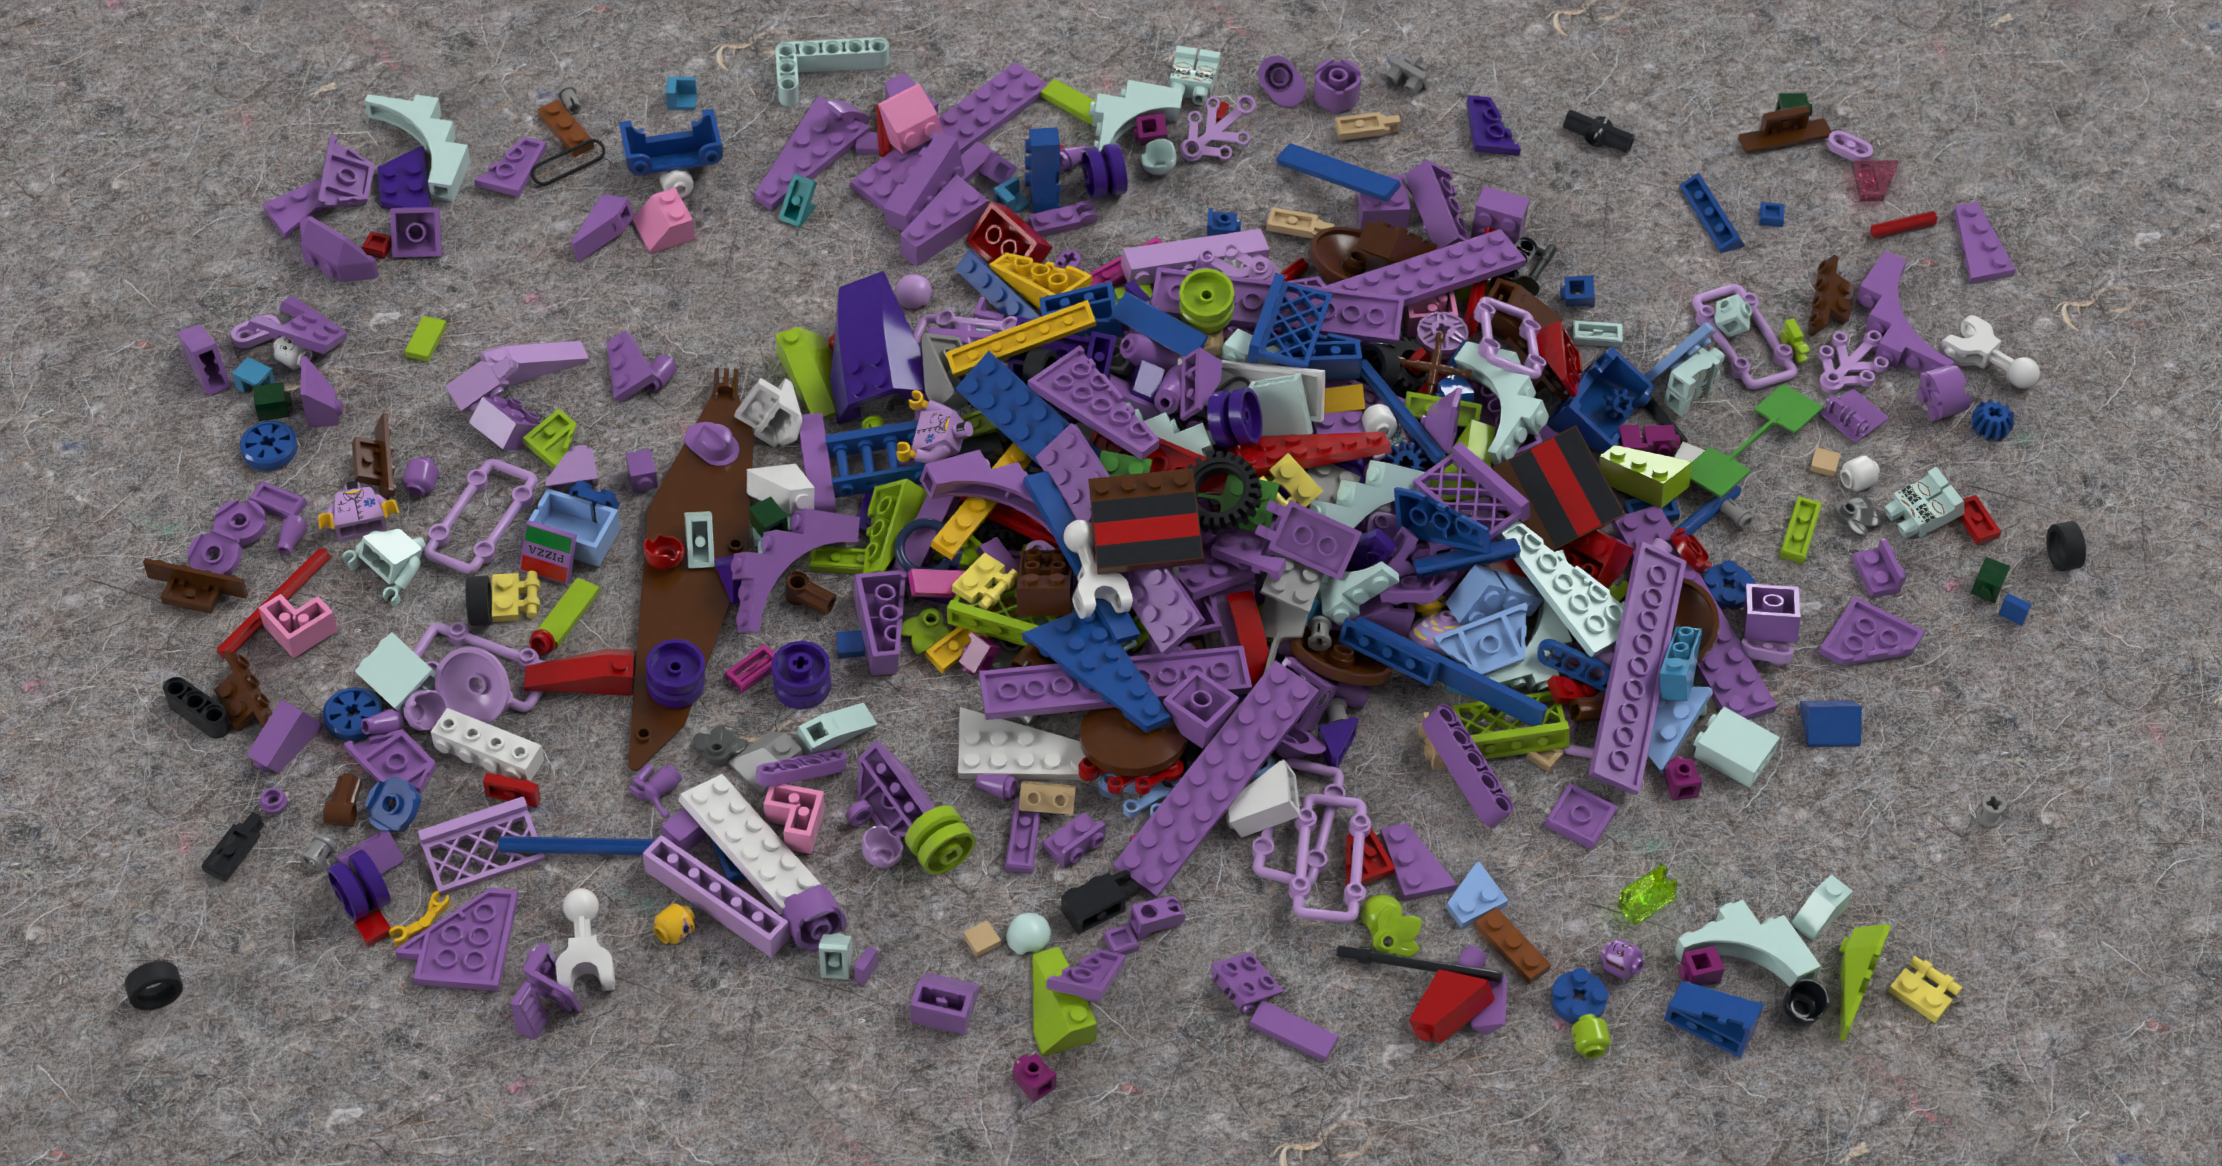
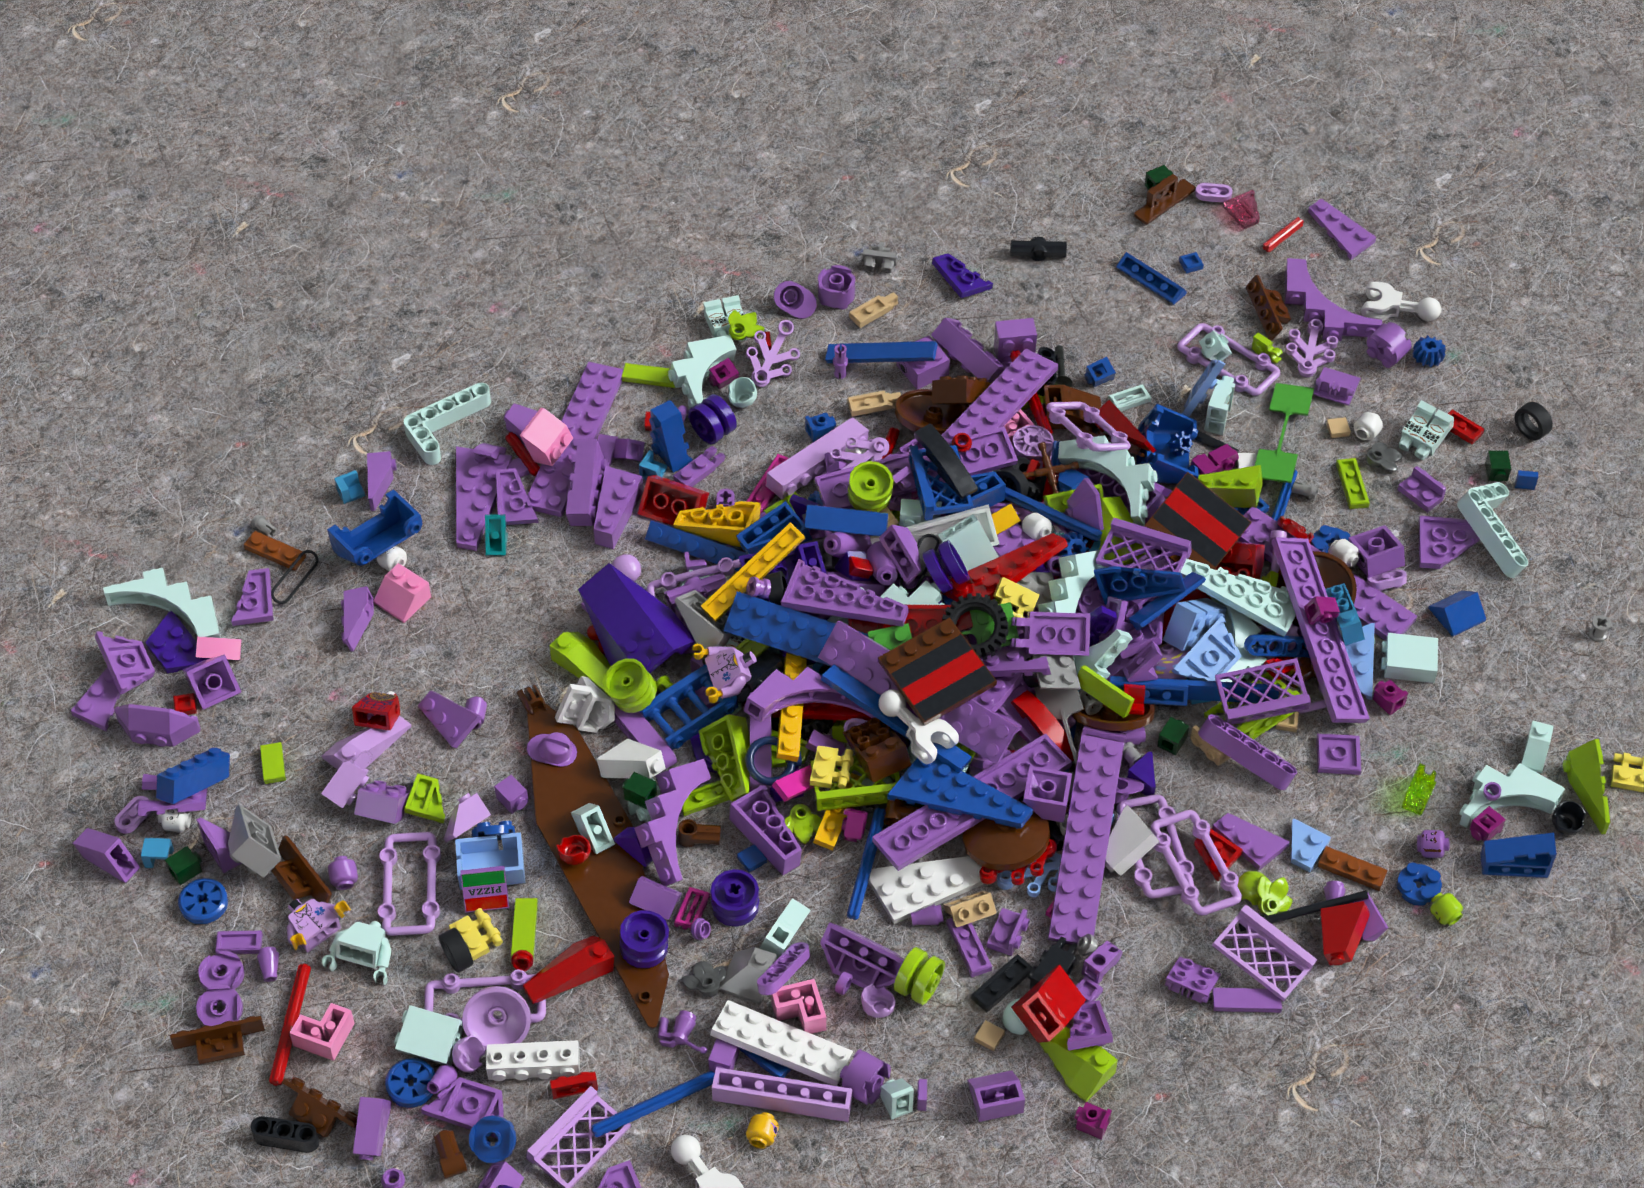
camera: 25 degrees left, 0 degrees up
none -> blue brick [156,748,230,804]
none -> bright pink slope [196,637,241,660]
none -> light grey slope [228,804,282,878]
none -> red torso [352,691,400,730]
none -> medium lavender slope [367,451,397,511]
none -> medium lavender wing [496,468,539,525]
none -> lime wheel [603,659,657,713]
none -> medium lavender panel [629,876,682,920]
none -> medium lavender plate [691,918,711,940]
none -> lime plate [728,310,765,340]
none -> medium lavender wheel [746,577,771,600]
none -> medium lavender pin [833,344,848,379]
none -> blue axle [847,808,885,920]
none -> red slope [849,556,873,579]
none -> medium lavender tile [893,466,912,491]
none -> black slope [914,423,978,499]
none -> red plate [952,433,972,452]
none -> black tile [971,954,1033,1013]
none -> red slope [1011,964,1086,1043]
none -> light grey plate [1077,934,1097,956]
none -> lime tile [1078,665,1135,718]
none -> medium lavender slope [1122,641,1163,682]
none -> red panel [1123,684,1145,715]
none -> dark green brick [1157,717,1189,755]
none -> lavender fence [1212,905,1317,1002]
none -> medium lavender fence [1215,658,1311,725]
none -> magenta brick [1304,596,1340,625]
none -> white head [1328,539,1359,567]
none -> light aqua beam [1457,482,1528,578]
none -> medium lavender hinge [1483,782,1501,801]

